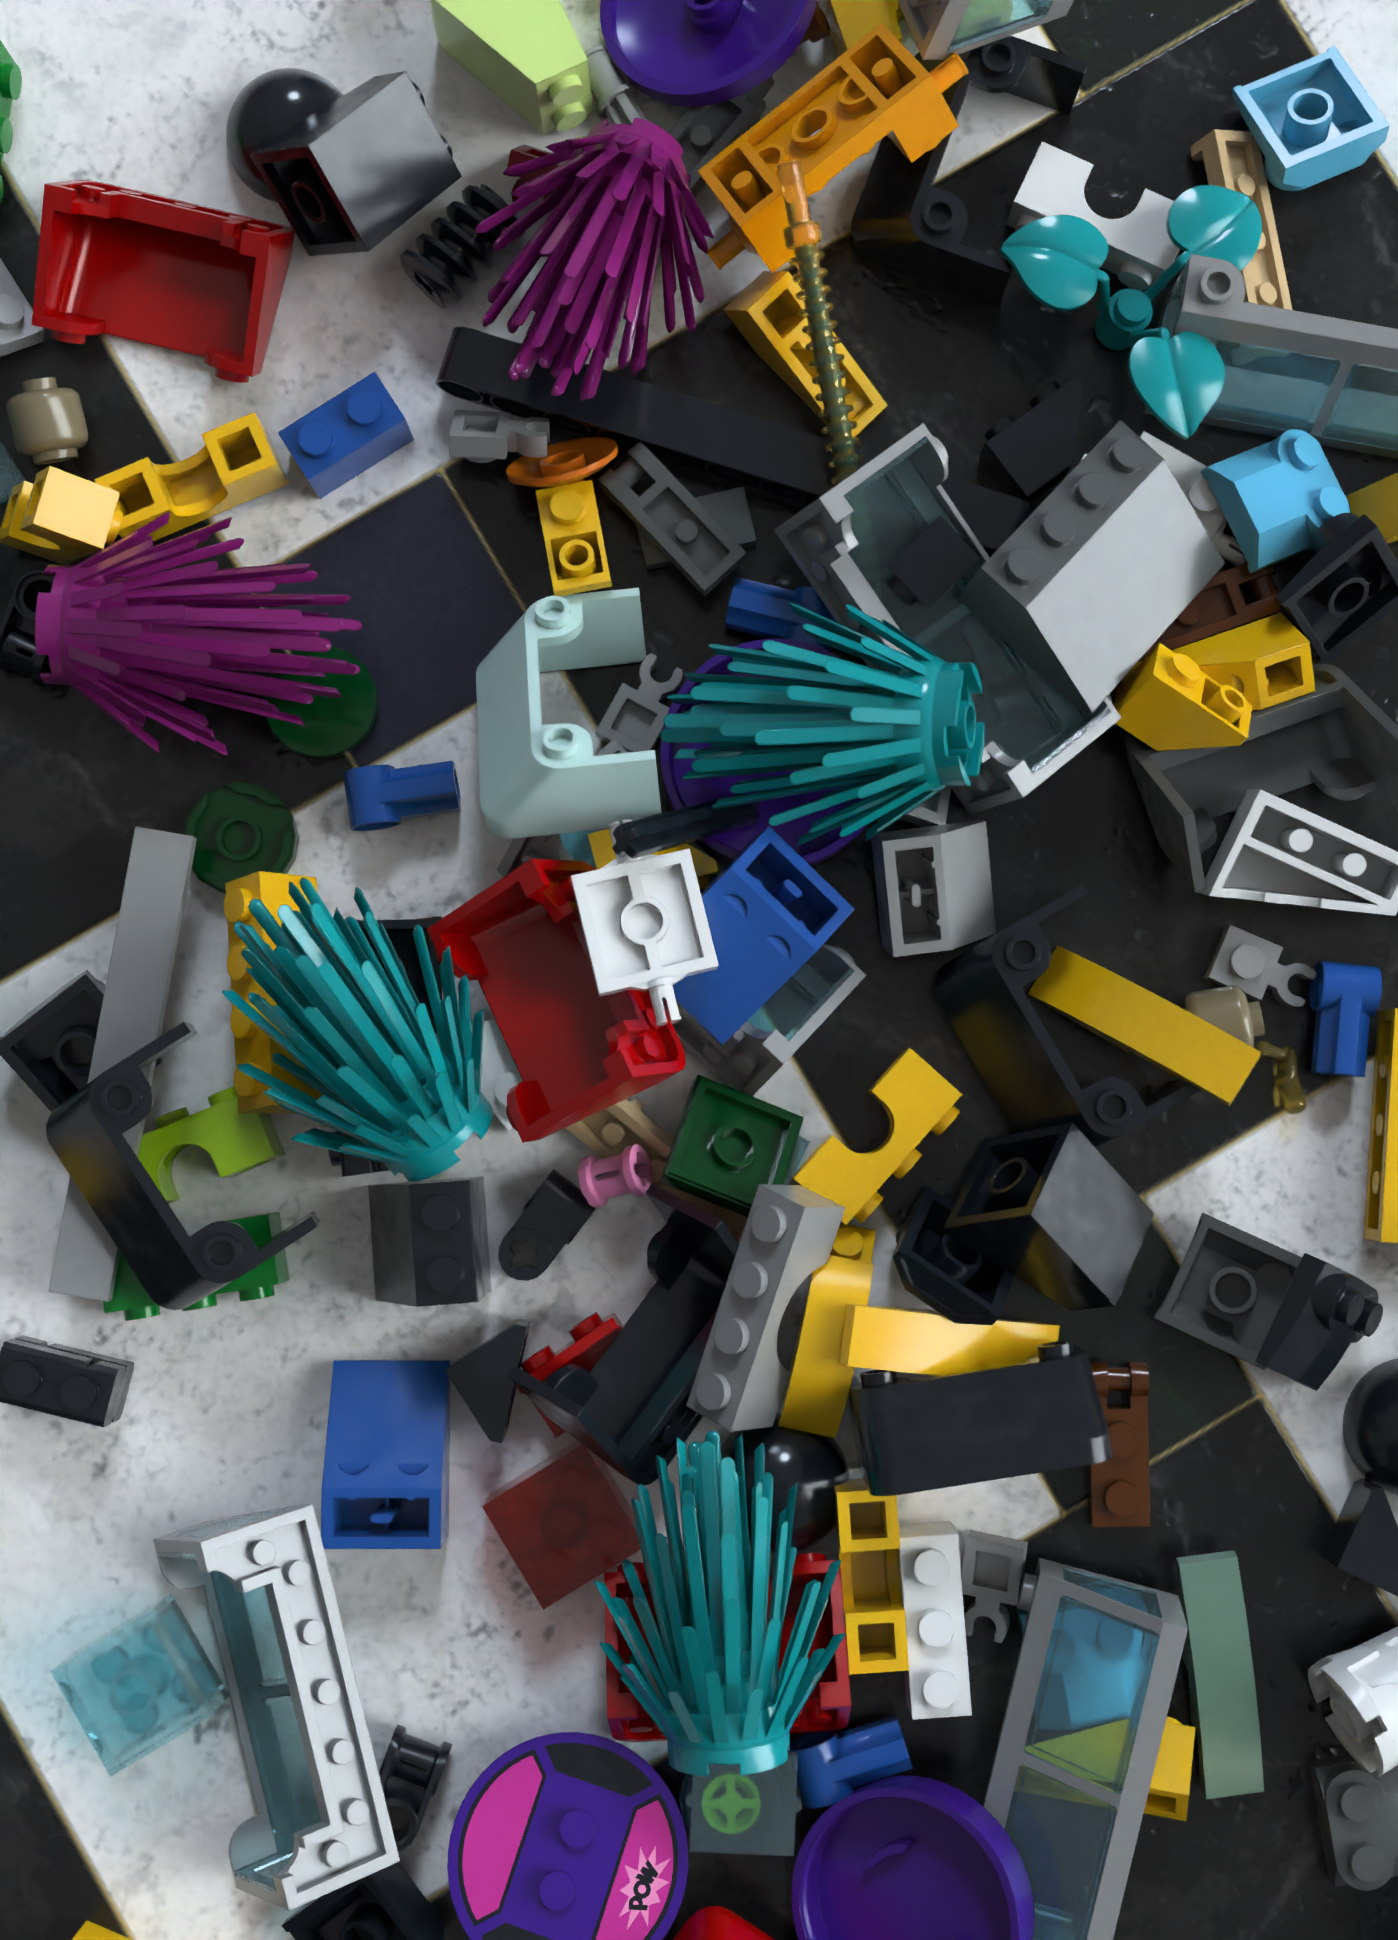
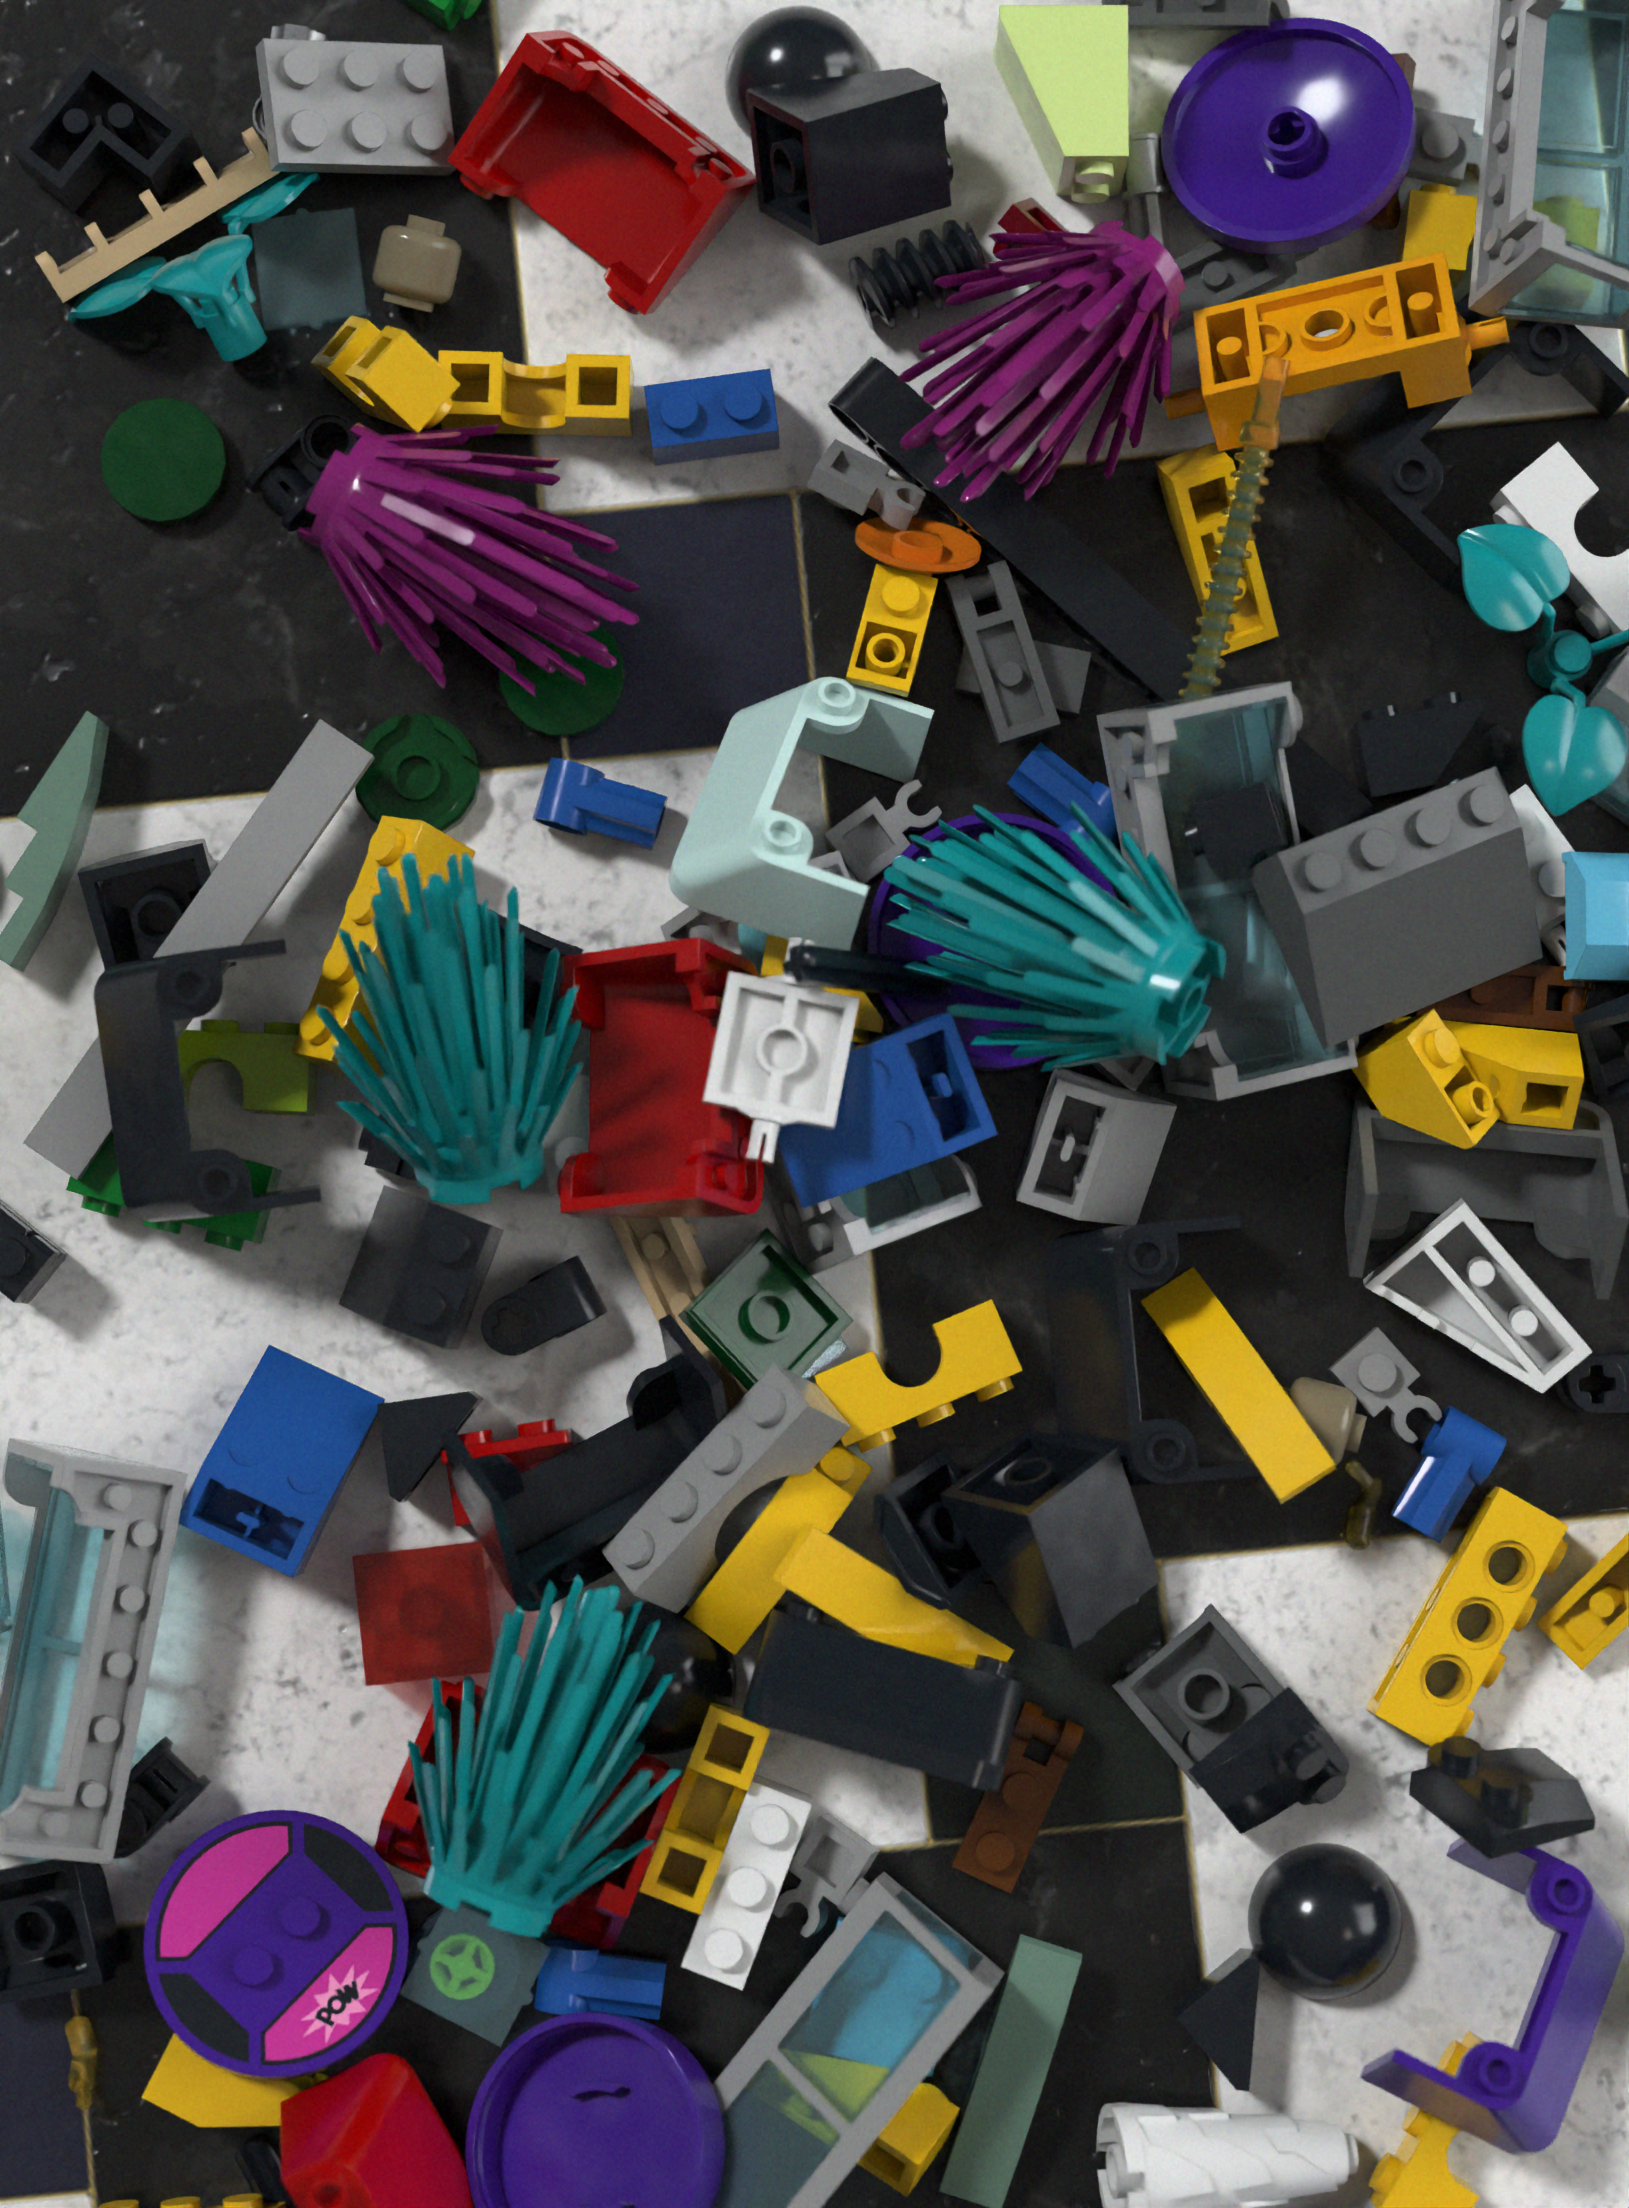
camera: 25 degrees right, 0 degrees up
bright pink bush [578,1144,654,1208] -> none

